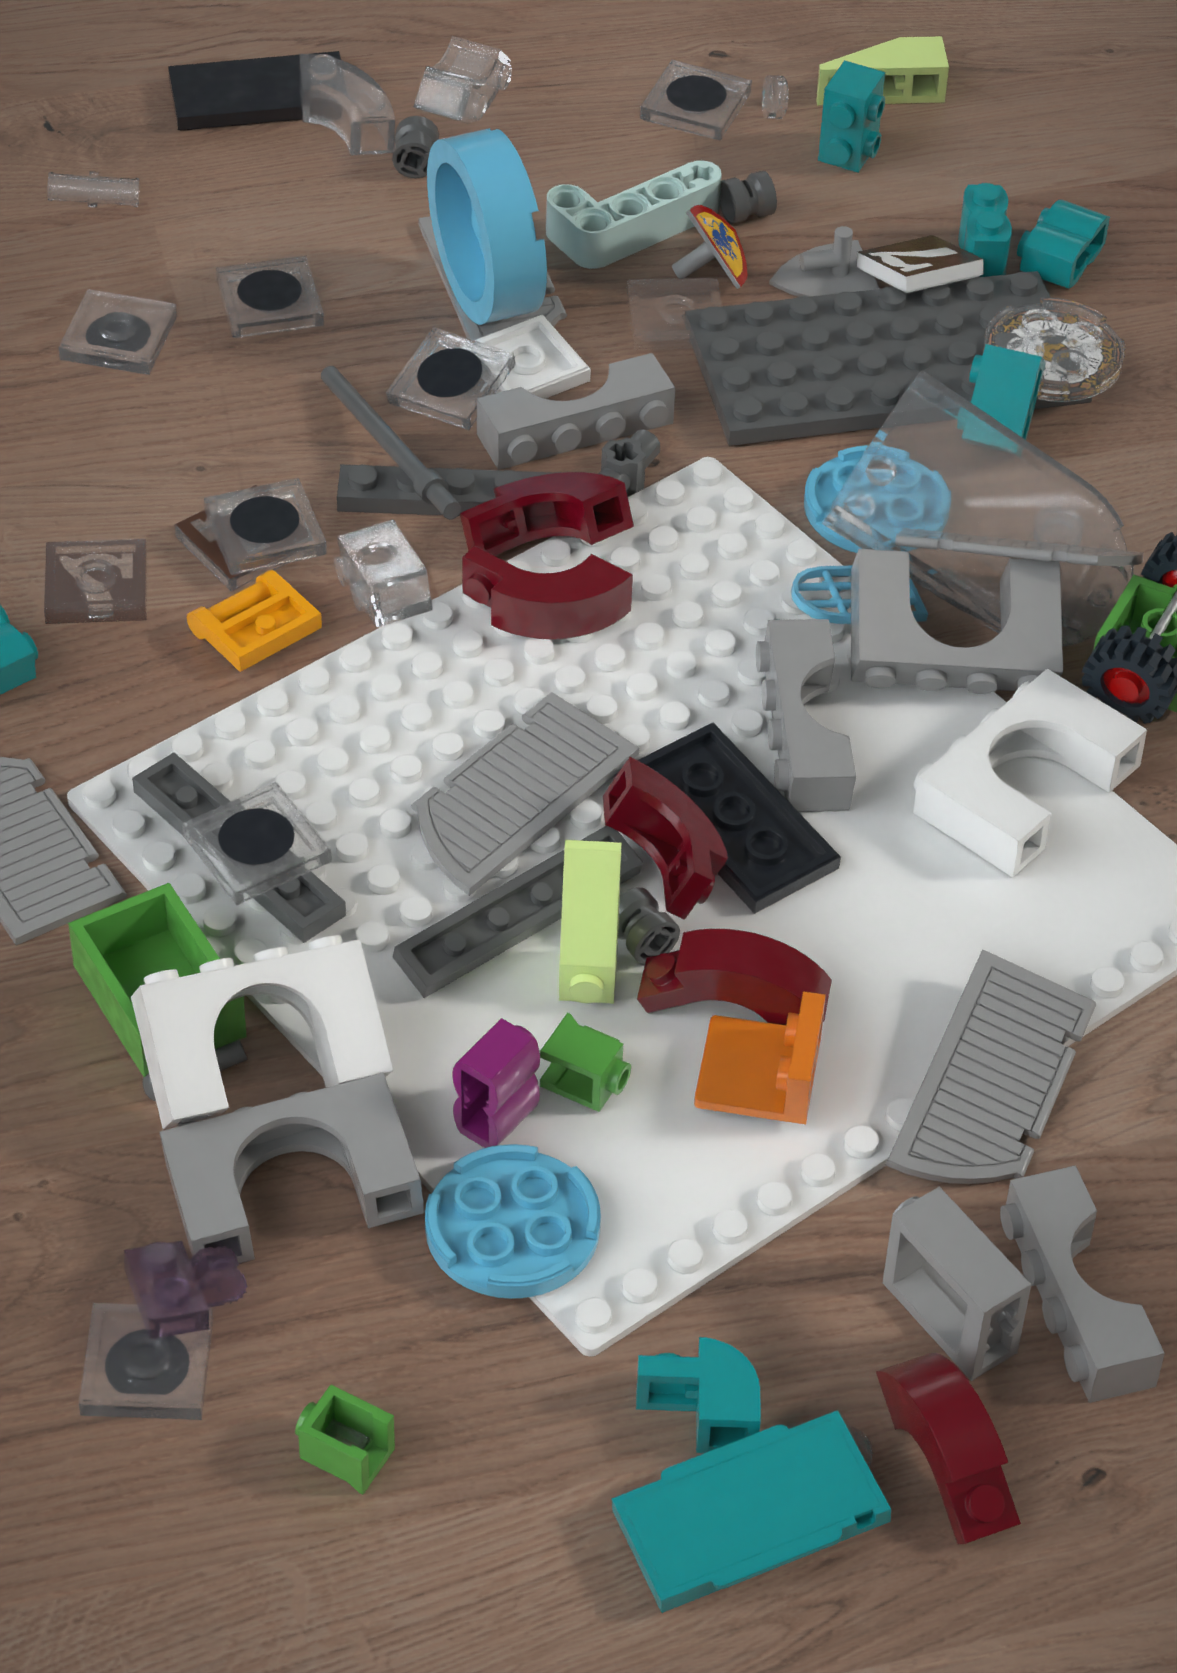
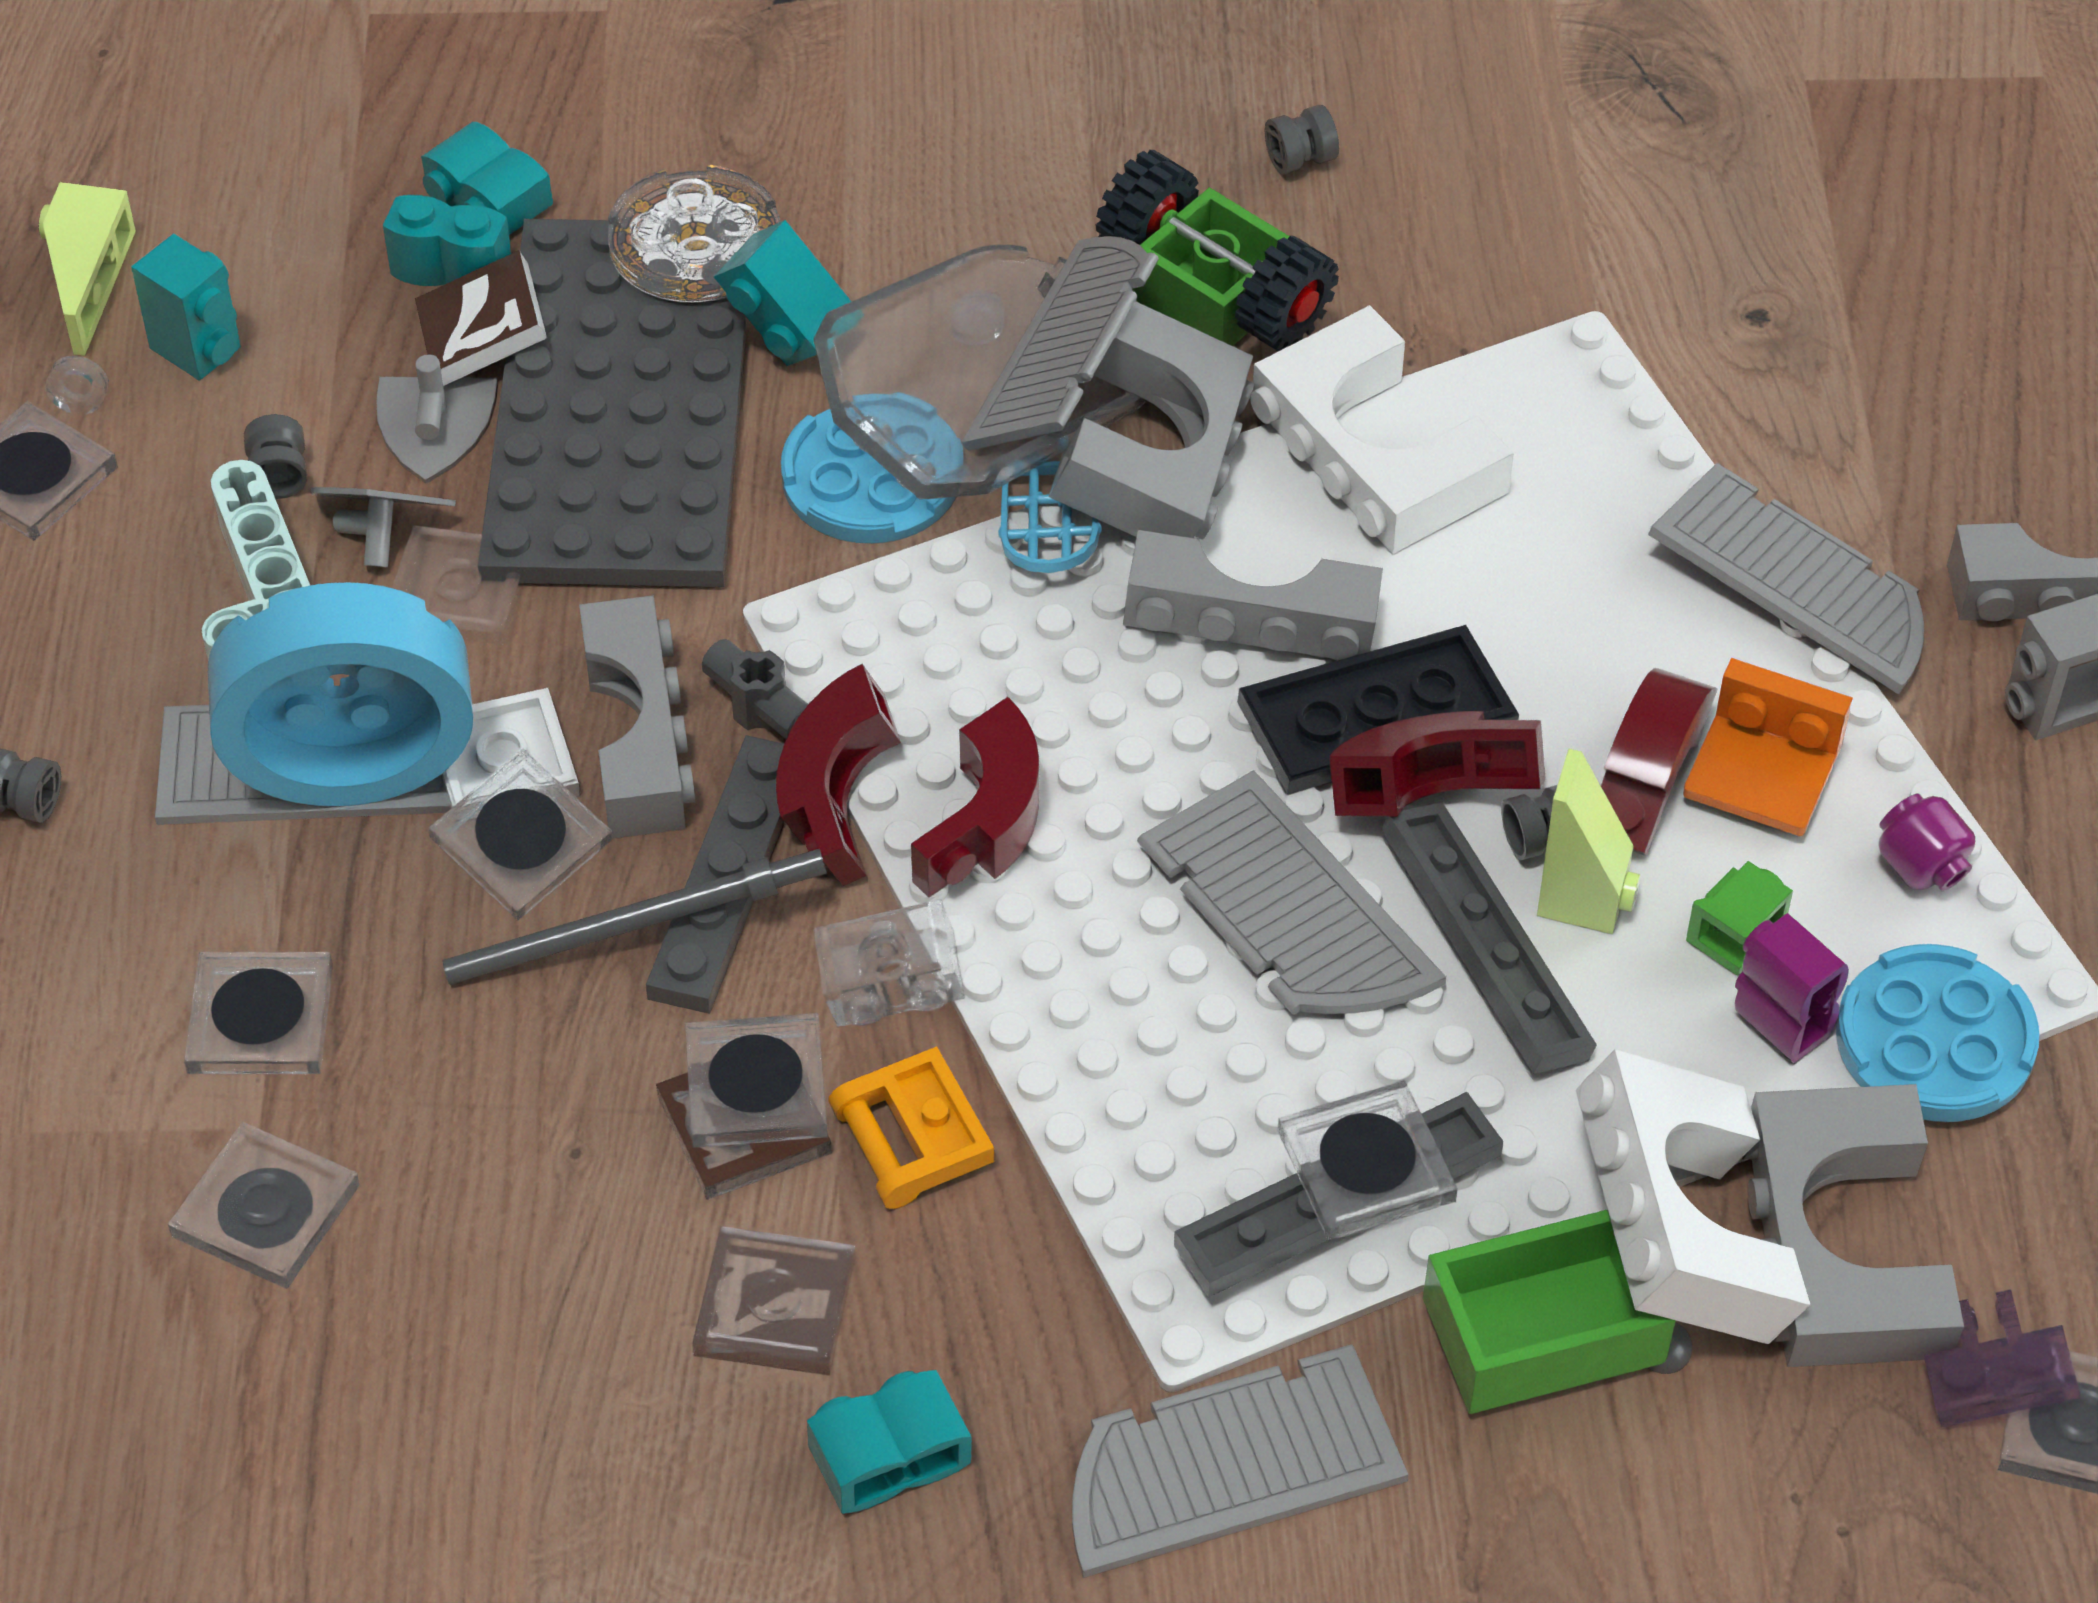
camera: 75 degrees left, 5 degrees up
none -> magenta head [1879,793,1975,891]

